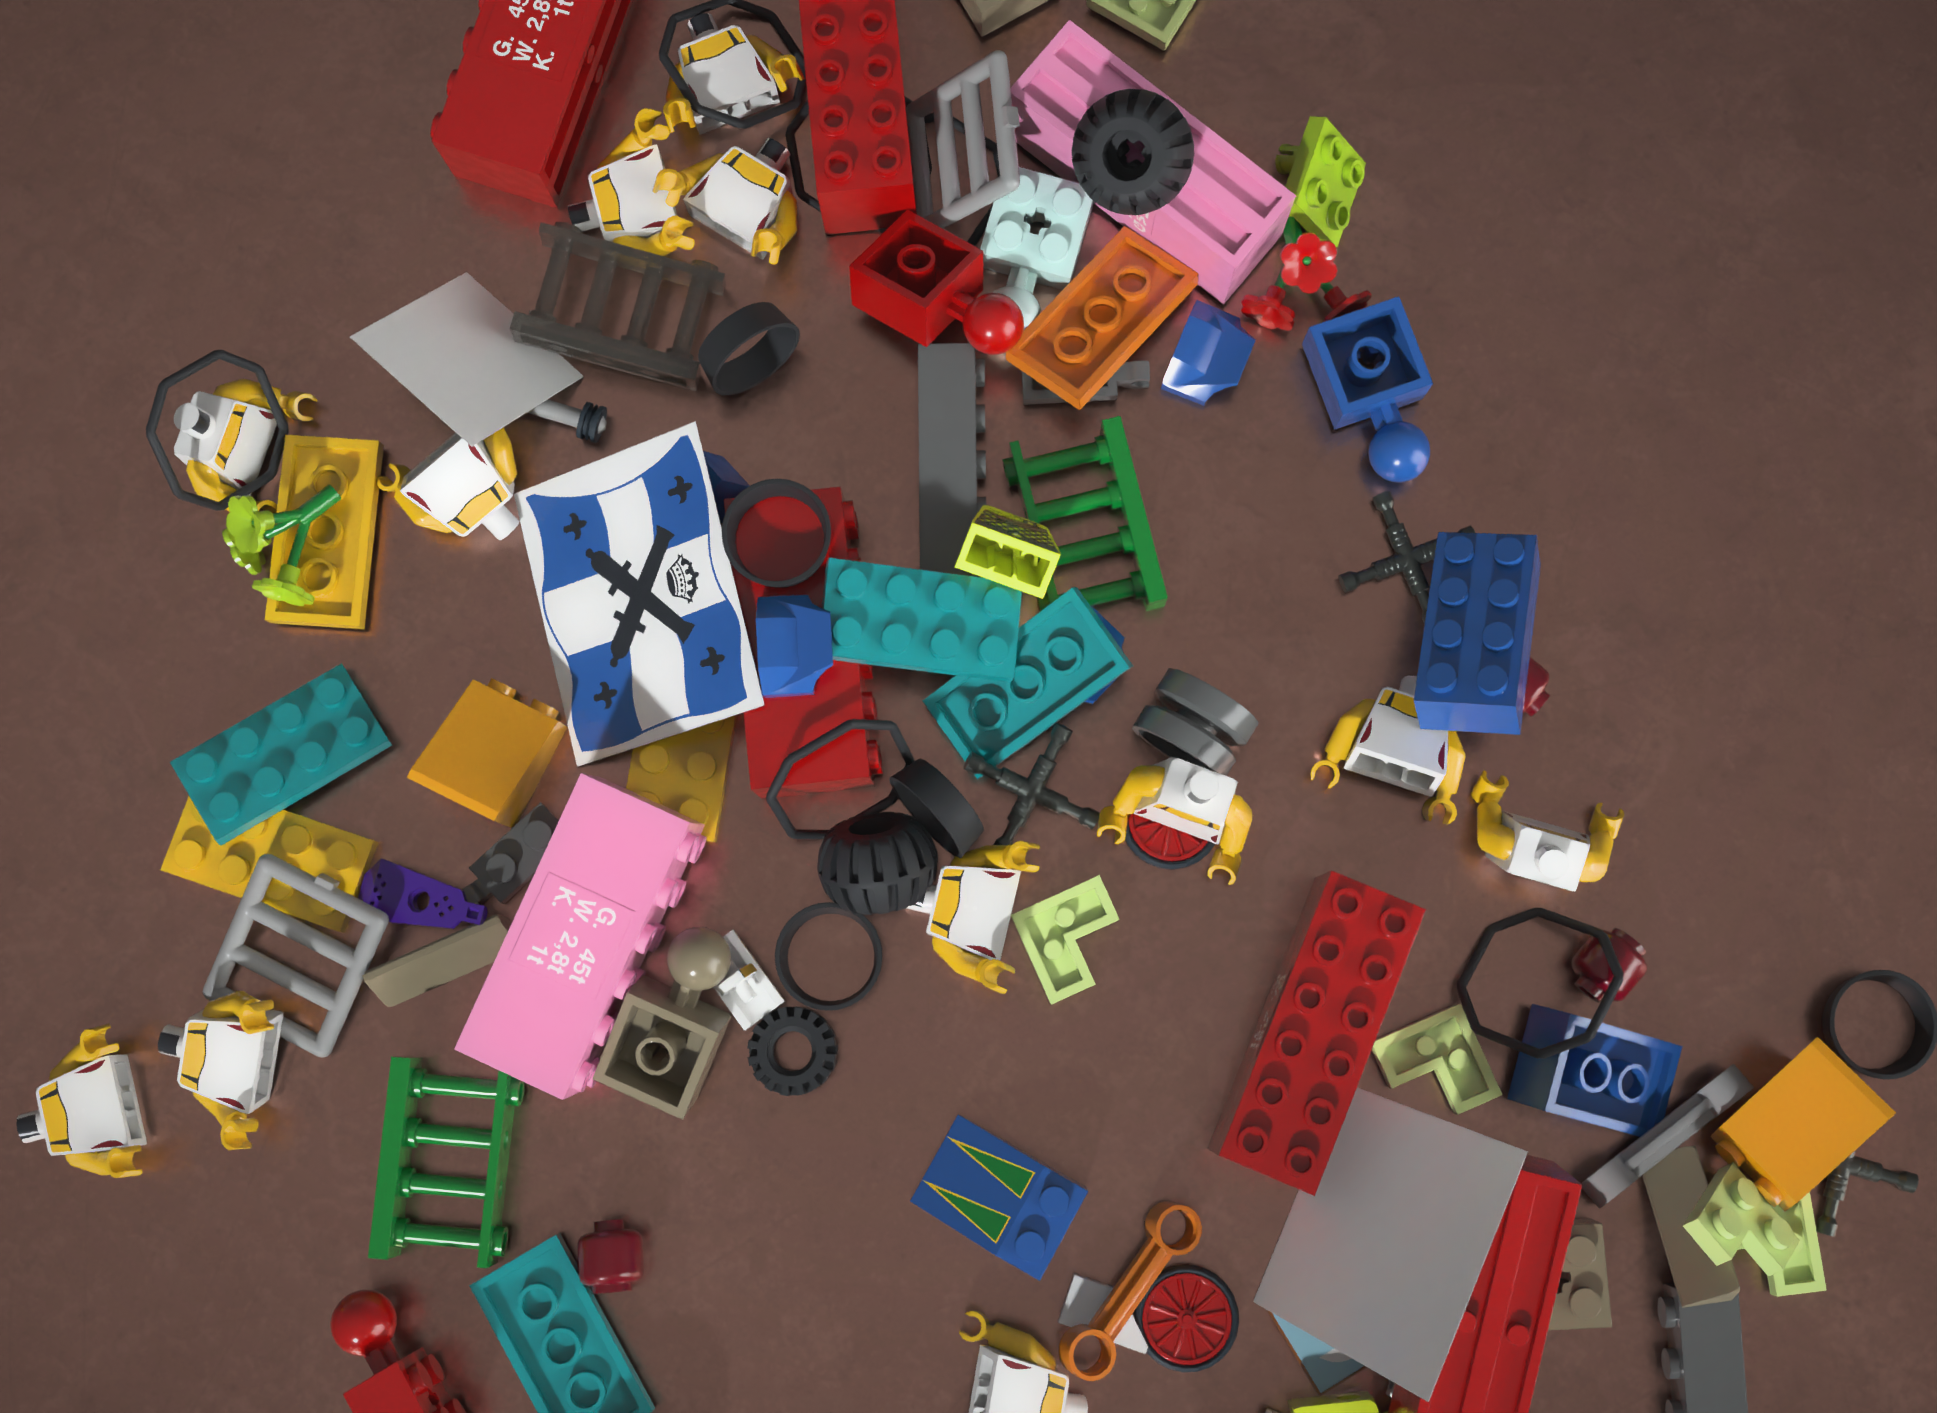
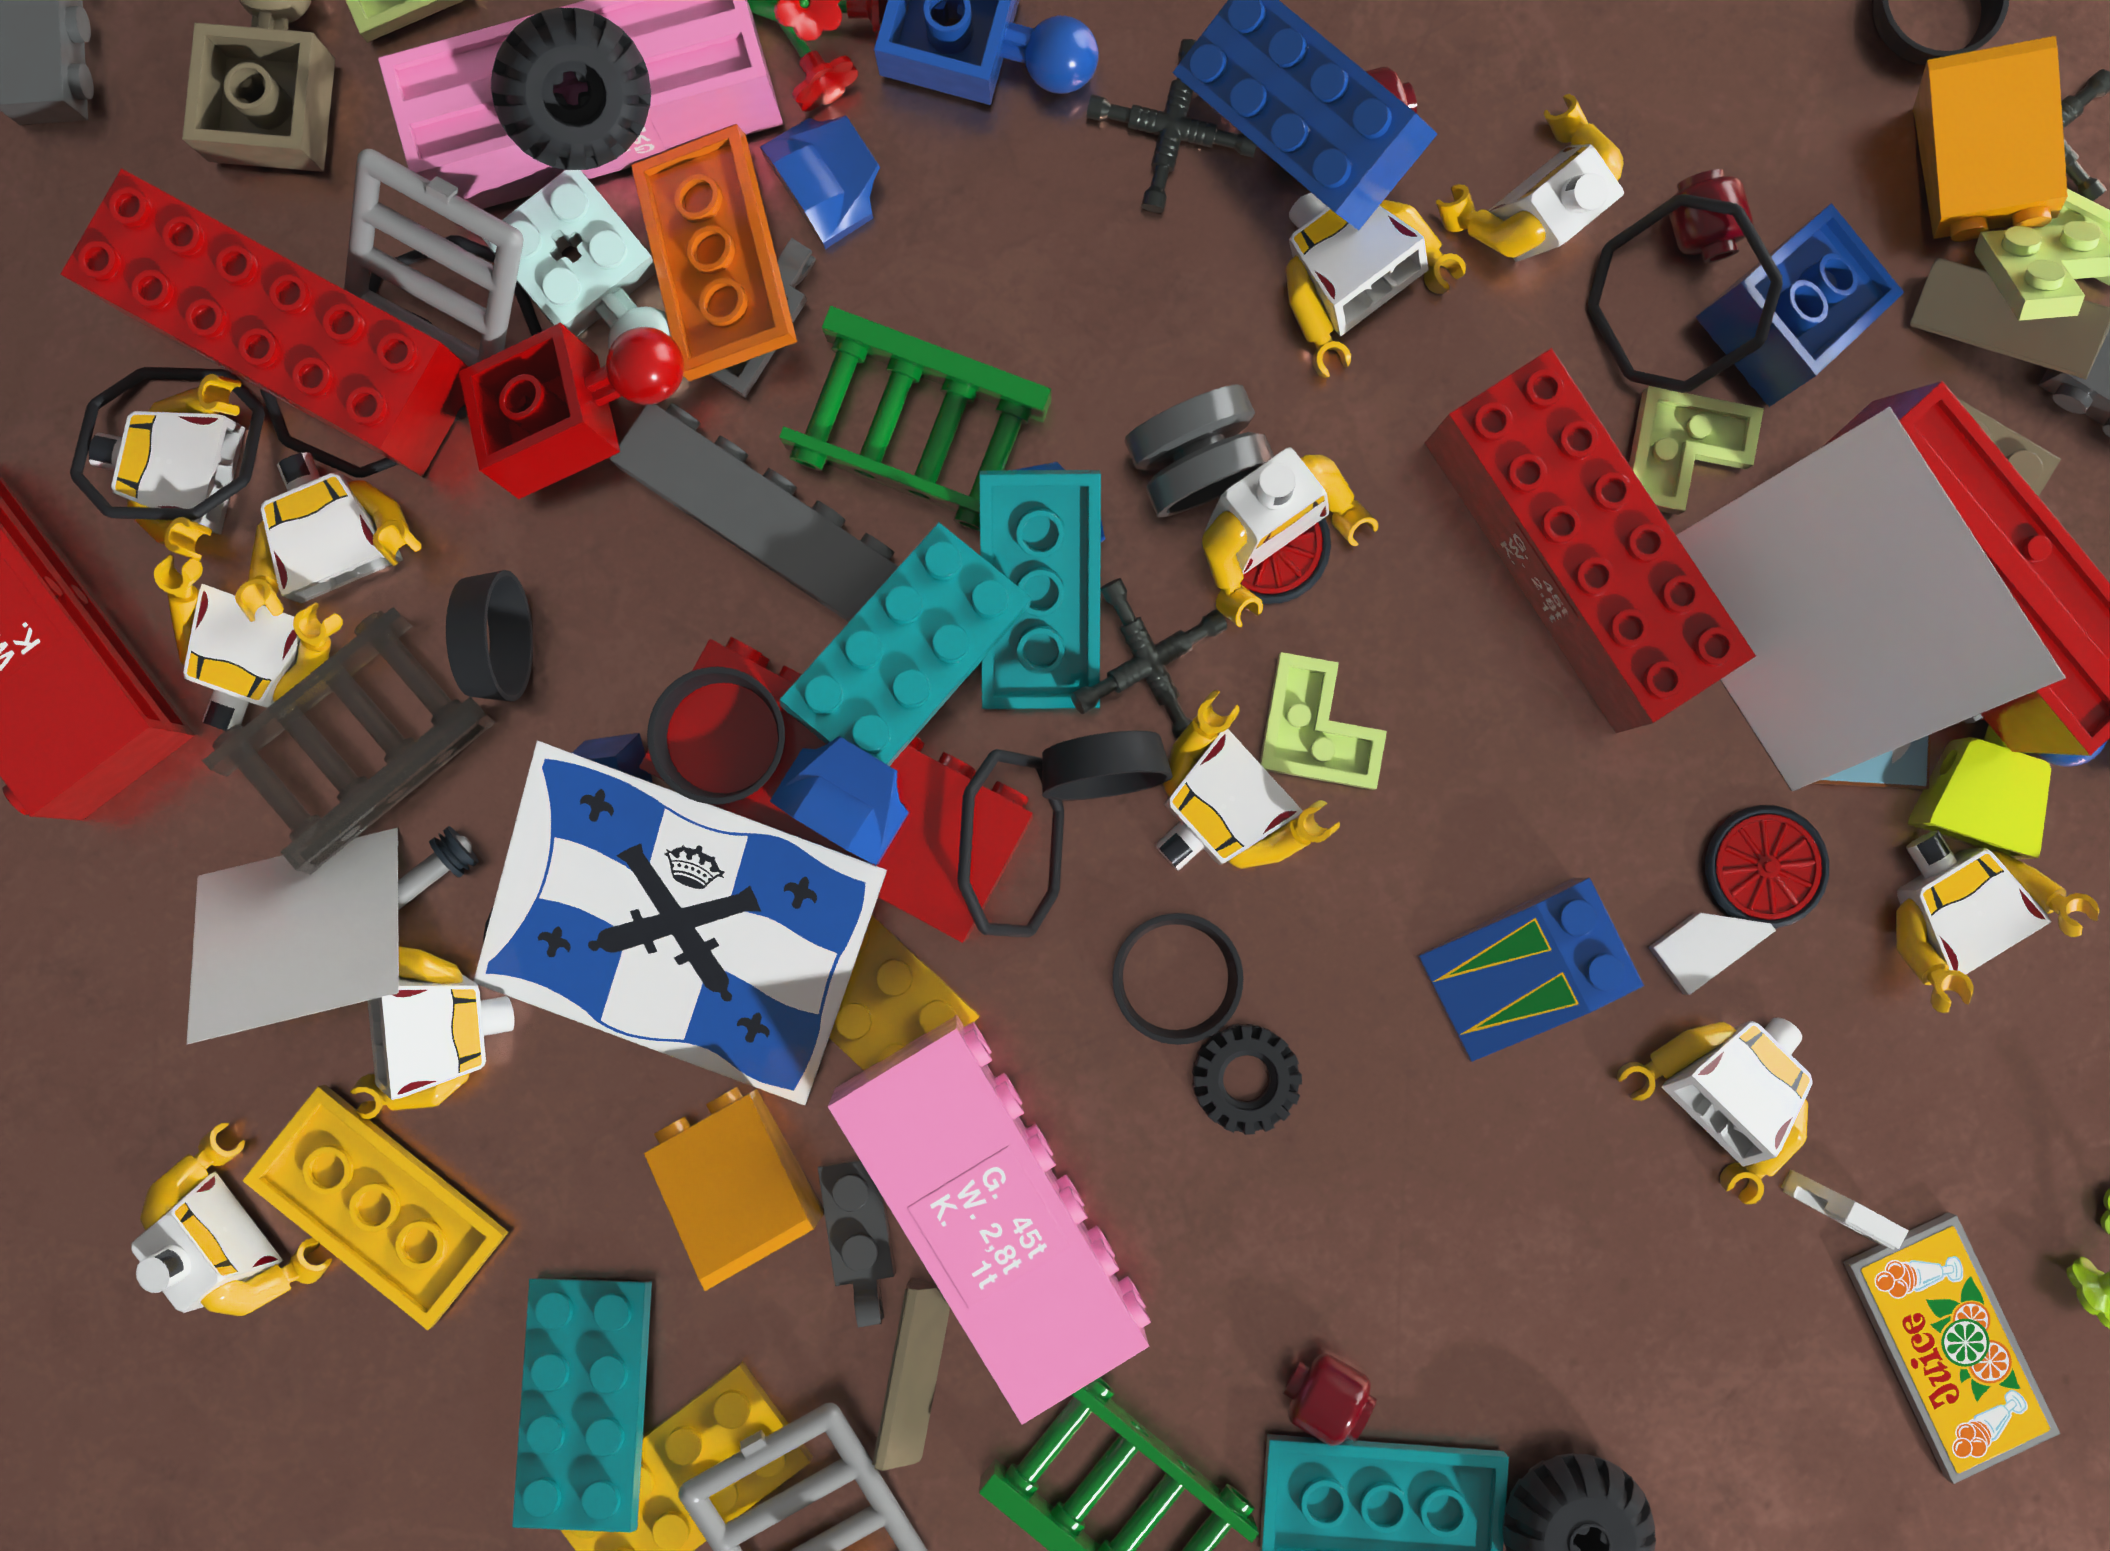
camera: 65 degrees left, 5 degrees up
black piece [146,350,289,511] -> none
lime plant [222,484,341,606] -> none
dark purple piece [358,858,487,929] -> none
dark tan brick [592,927,732,1120] -> none
white hips [713,930,785,1031] -> none
black wheel [817,812,938,915] -> none
neon yellow torso [955,505,1061,599] -> none
orange piece [1058,1201,1202,1381] -> none
light grey piece [1581,1064,1754,1209] -> none

